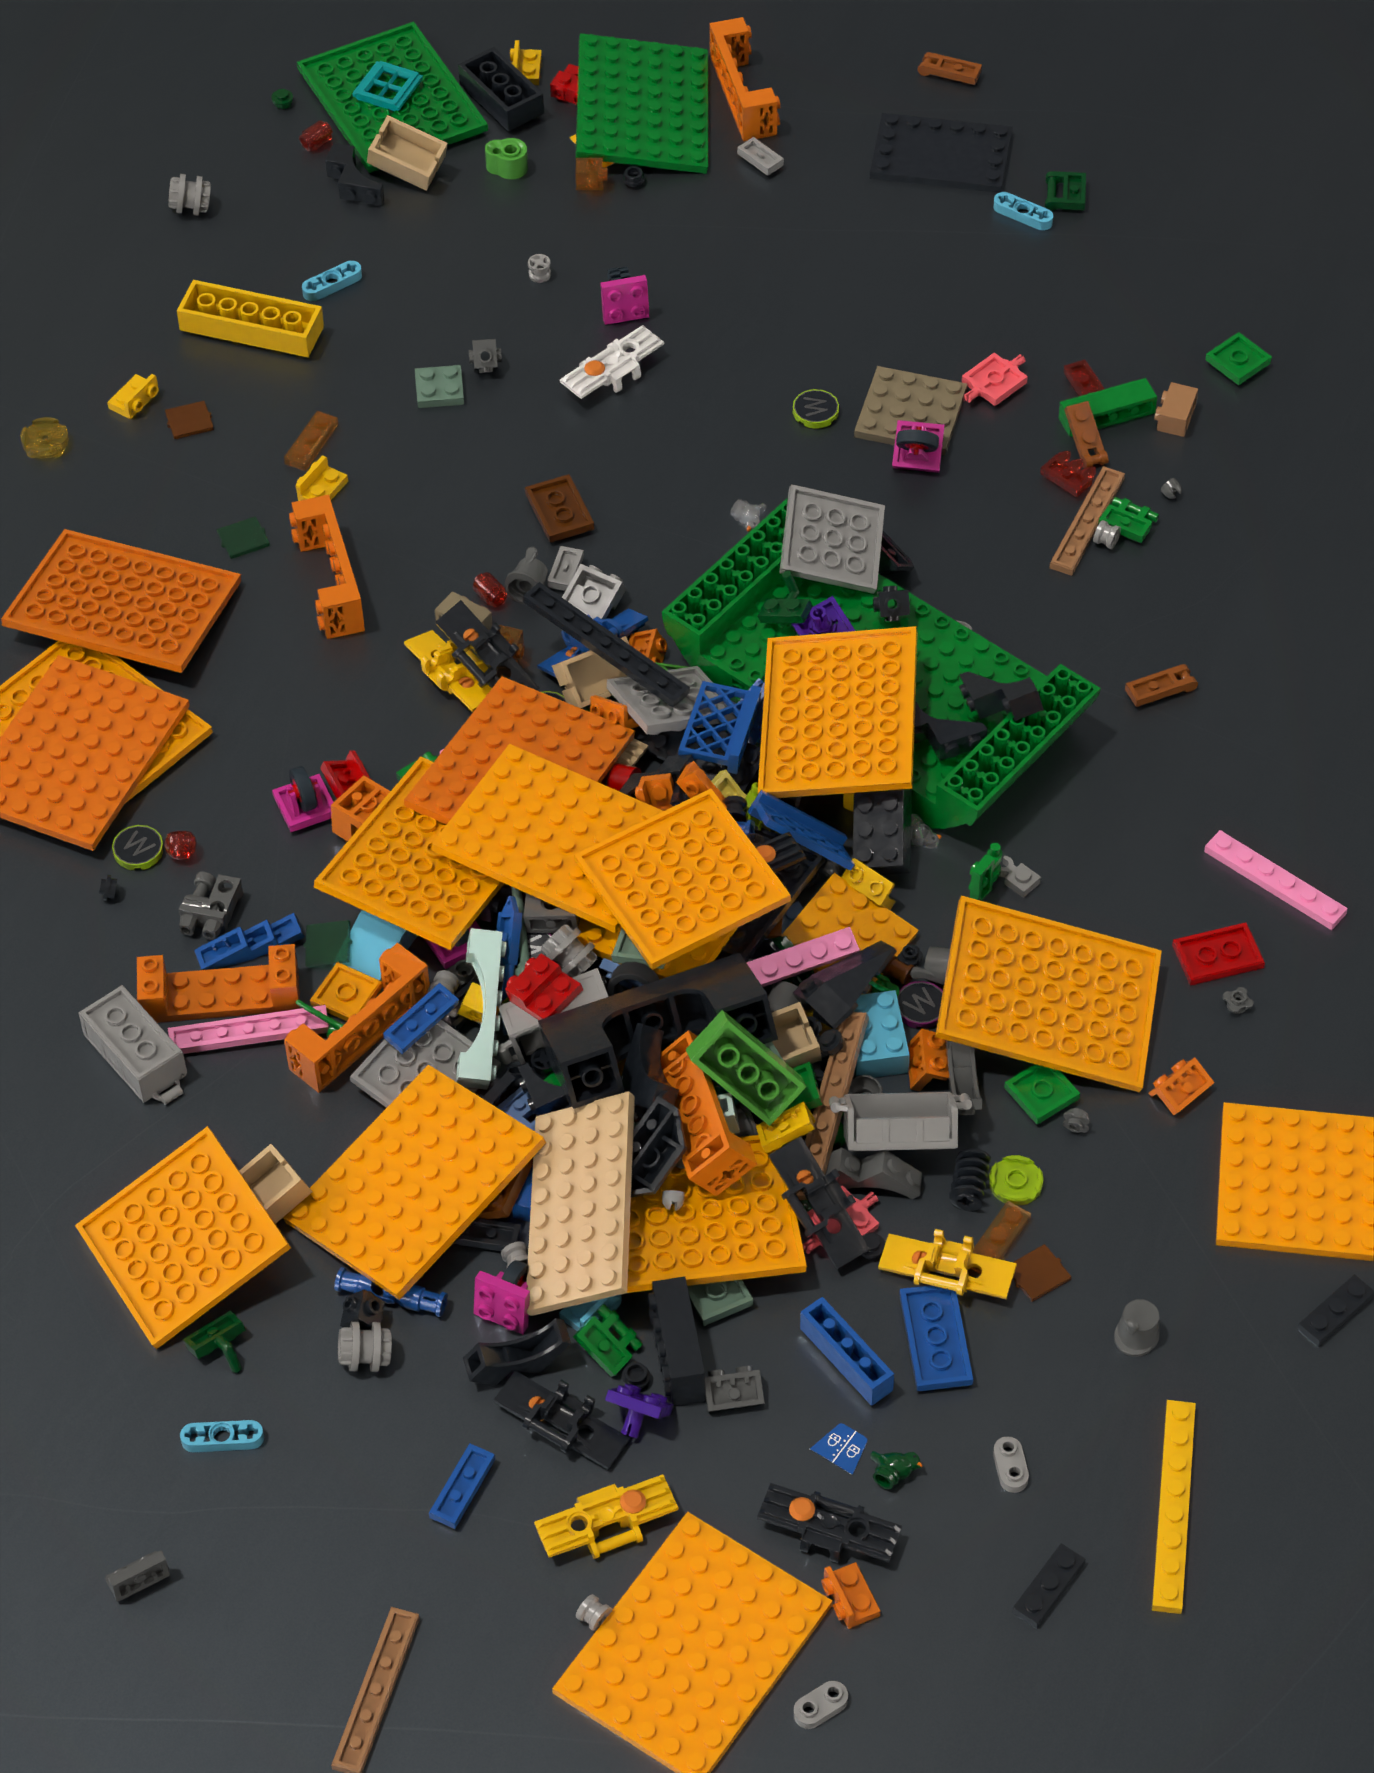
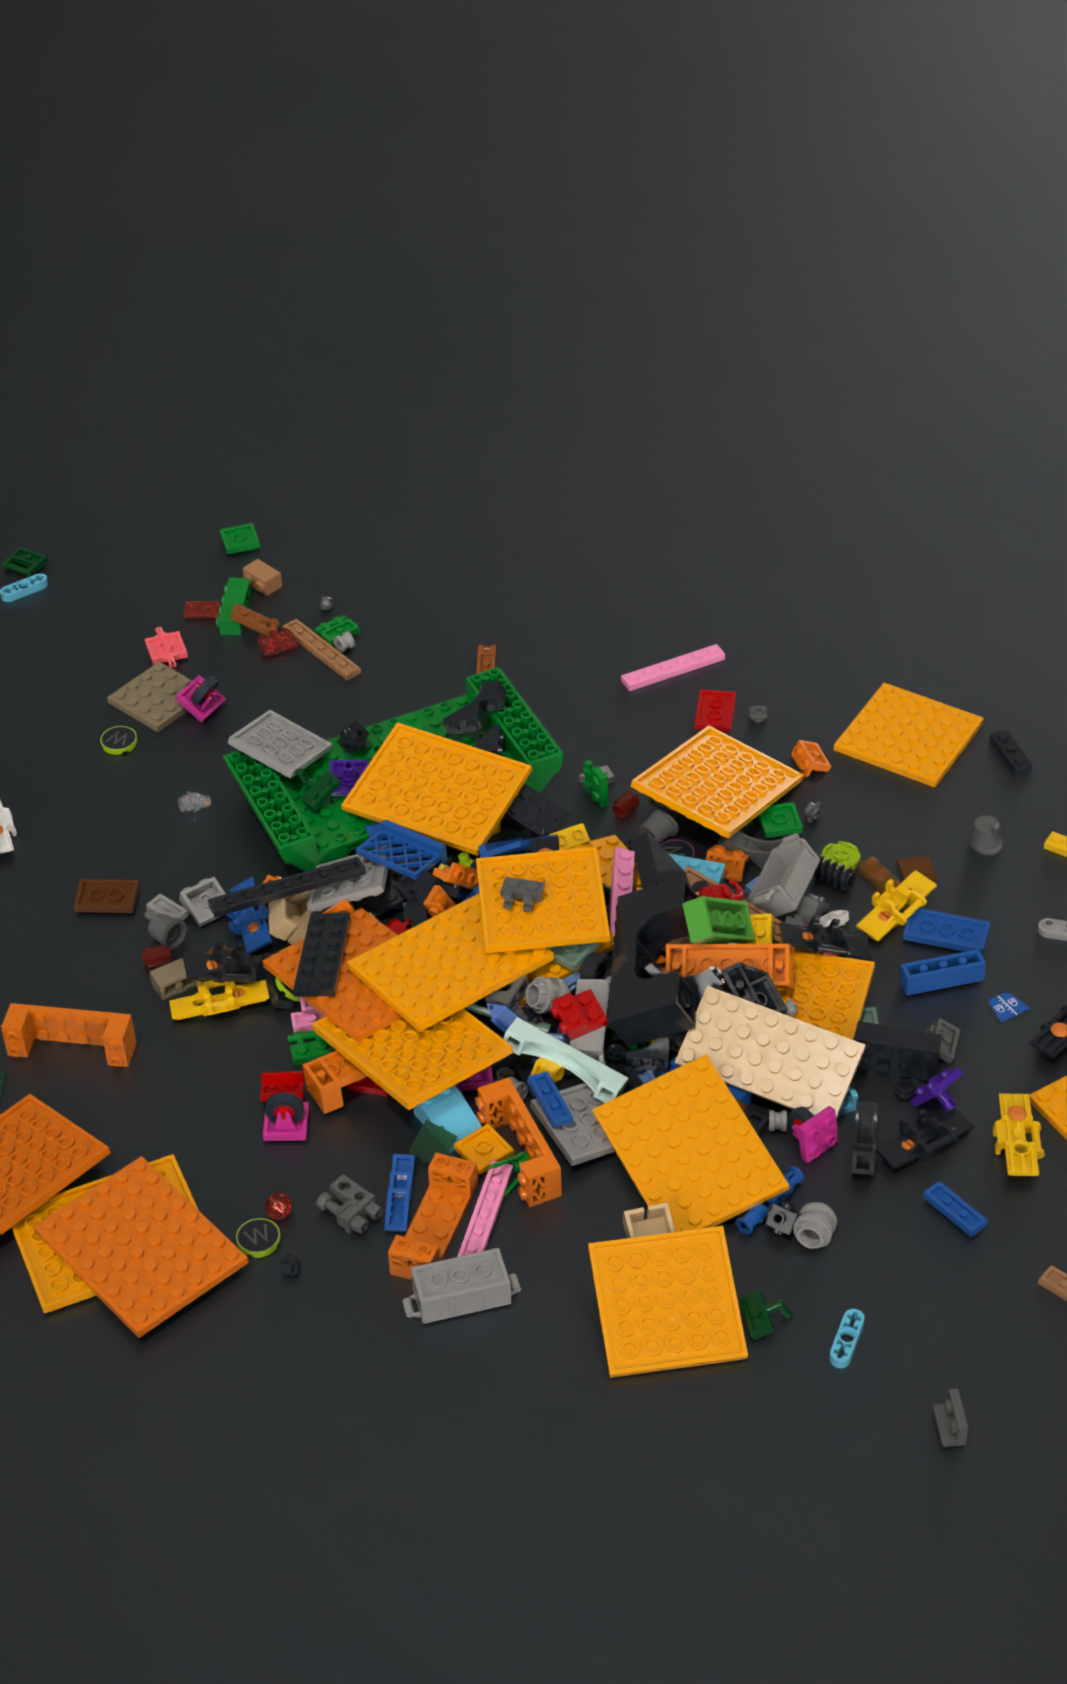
camera: 65 degrees left, 10 degrees down
green plate [573,1303,643,1377] -> none
dark green animal [870,1451,922,1489] -> none
none -> black plate [293,912,351,997]
none -> dark grey plate [500,877,545,912]
none -> red plate [697,880,744,901]
none -> white plate [819,910,849,927]

